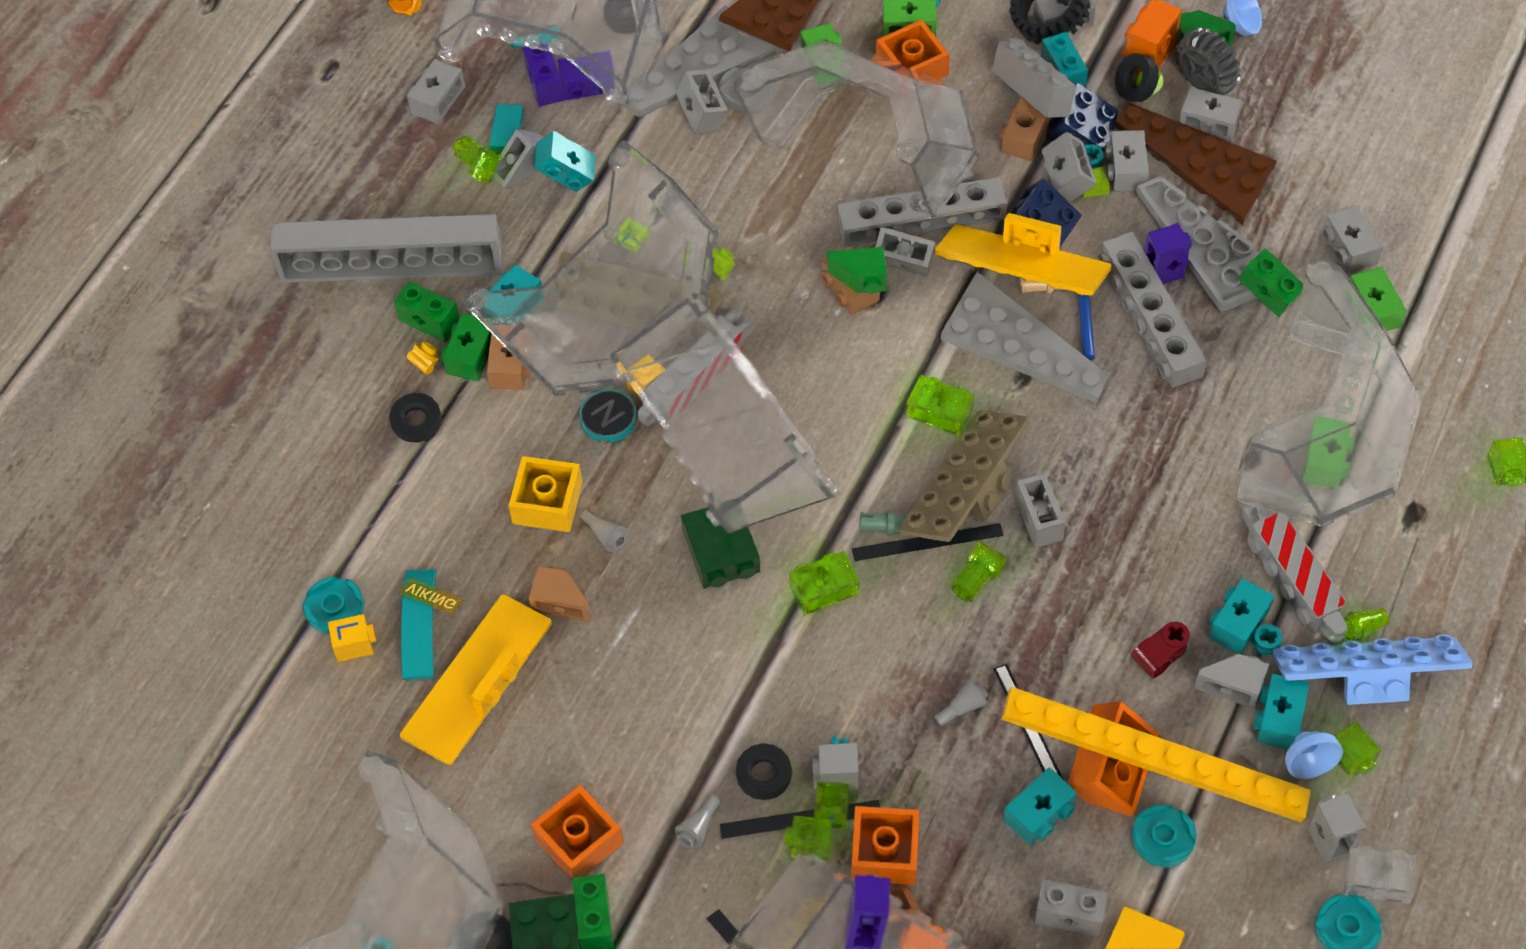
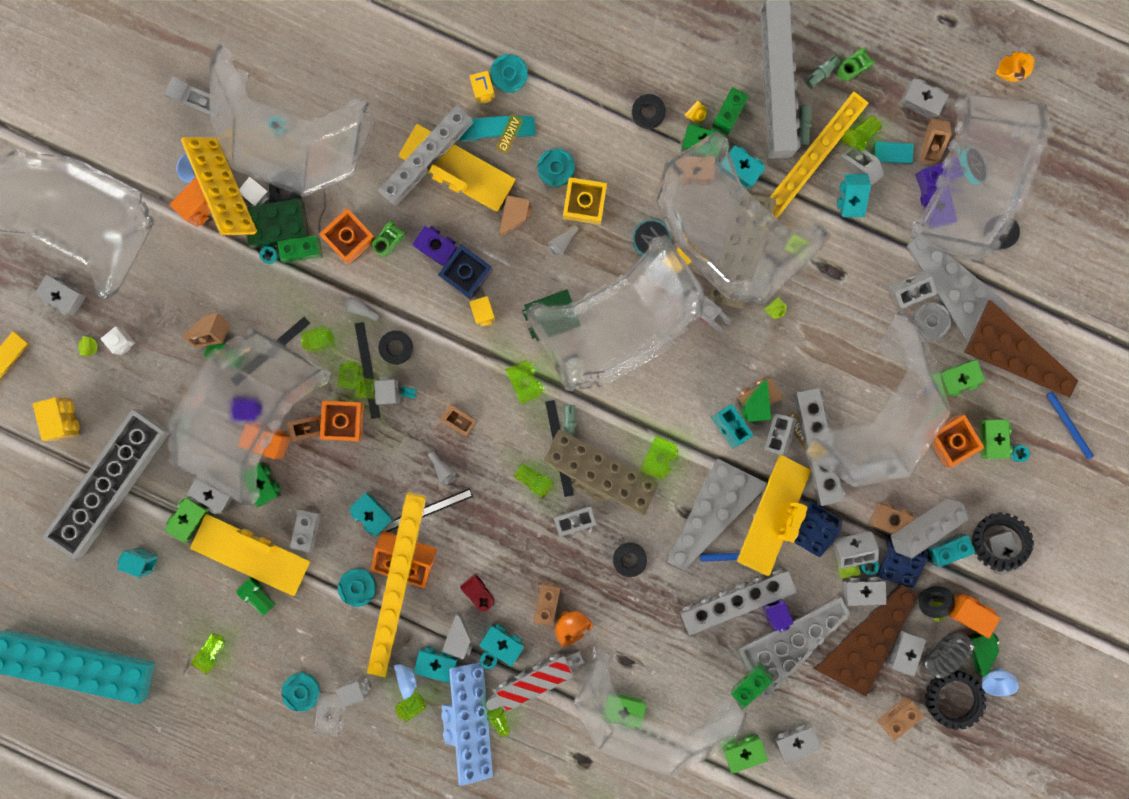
camera: 80 degrees right, 30 degrees up
none -> clear neon green brick [300,326,336,354]
none -> bright green piece [372,220,407,257]
none -> light grey brick [378,105,473,207]
none -> dark purple brick [412,226,457,267]
none -> dark blue brick [438,244,493,300]
none -> medium nougat slope [440,404,477,436]
none -> yellow brick [469,296,495,327]
none -> medium nougat brick [534,582,560,627]
none -> teal tile [537,149,575,187]
none -> orange cylinder [554,611,593,648]
none -> black tyre [613,543,647,577]
none -> teal brick [711,404,754,449]
none -> yellow plate [770,92,868,223]
none -> sand green pin [804,55,841,89]
none -> bright green piece [837,47,876,81]
none -> medium nougat brick [877,697,925,741]
none -> medium nougat slope [919,118,952,165]
none -> black tyre [925,670,987,730]

